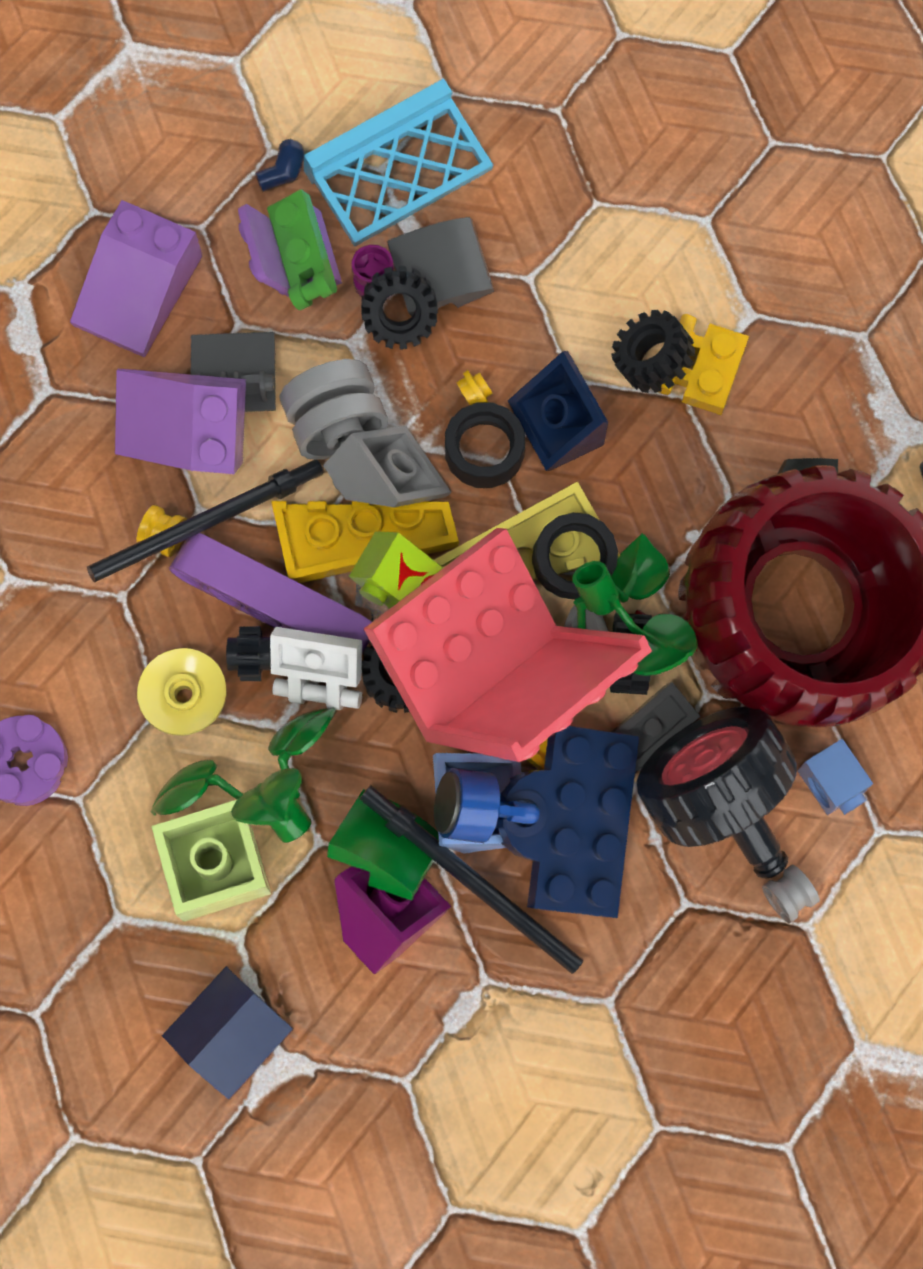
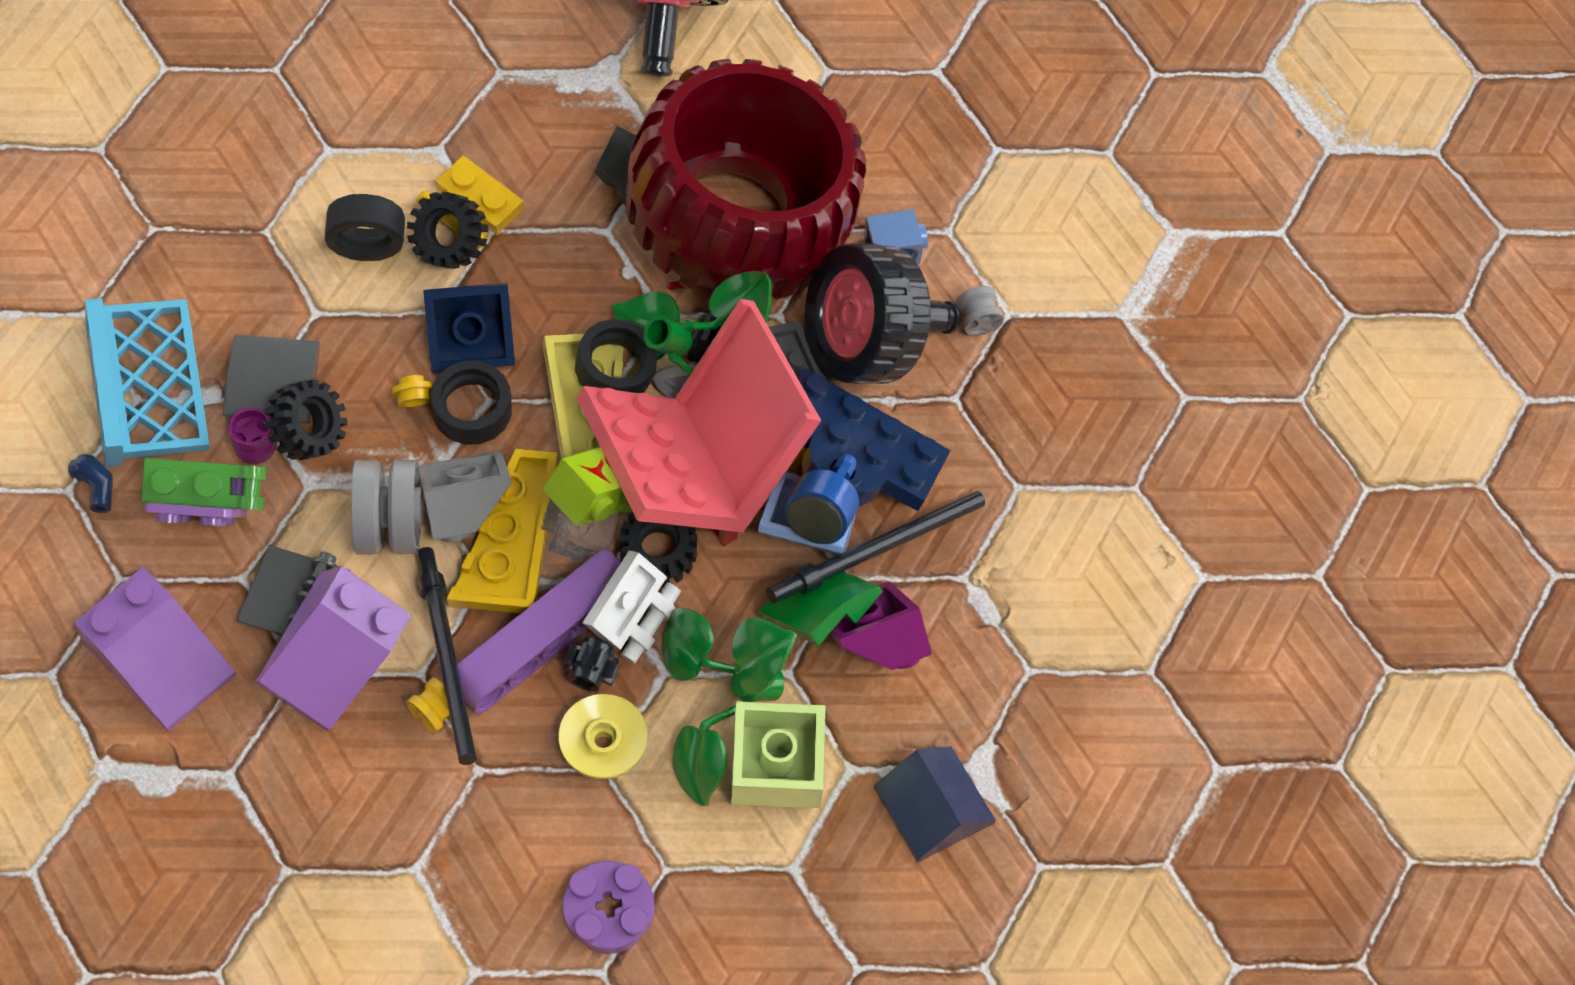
camera: 75 degrees left, 10 degrees down
none -> black tyre [324,194,405,261]

